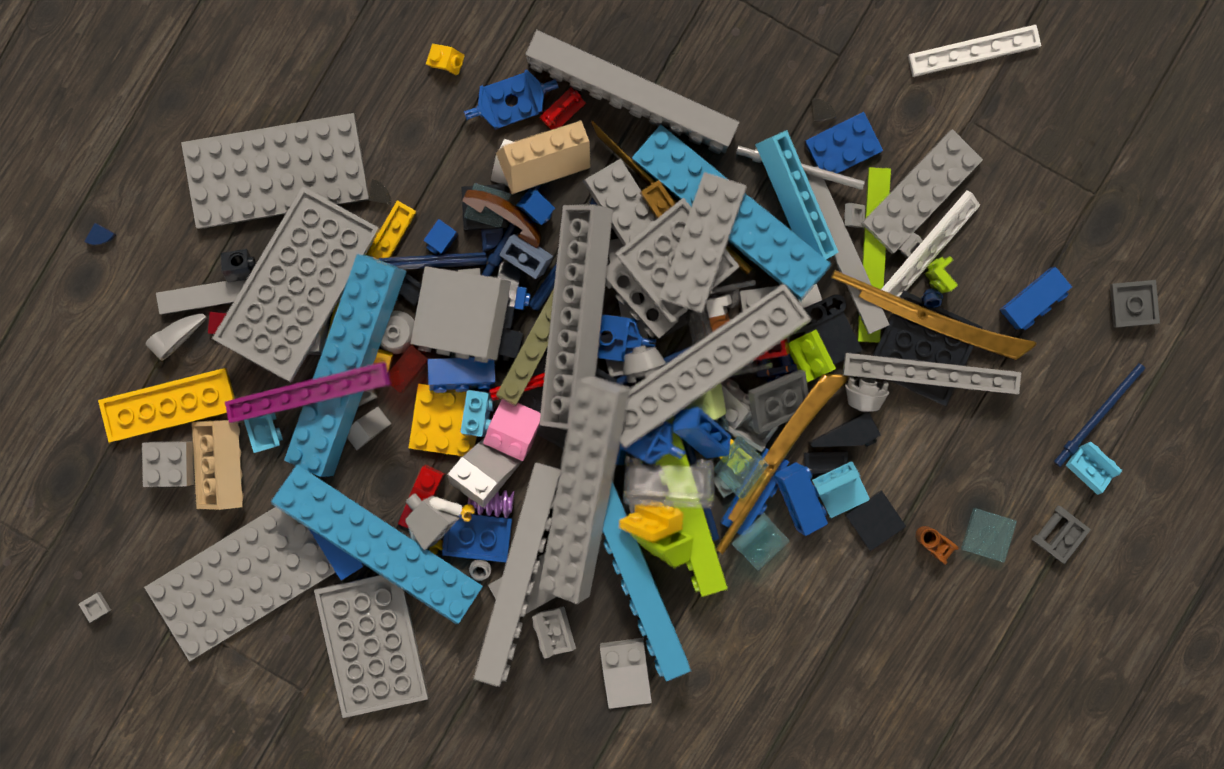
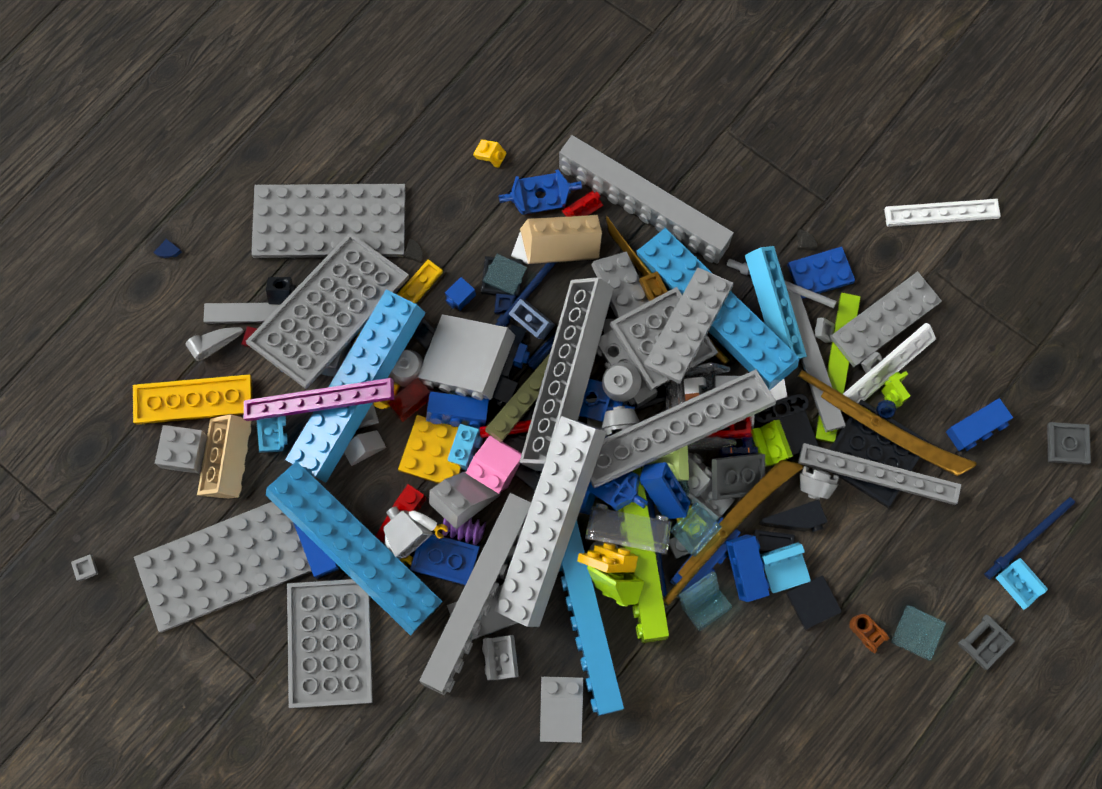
camera: 10 degrees right, 15 degrees down
dark blue axle [378,252,487,269] -> none
reddish brown slope [462,190,541,248] -> none
light grey plate [469,559,491,581] -> none
blue brick [516,189,555,225] -> none
none -> light grey cone [602,362,641,402]

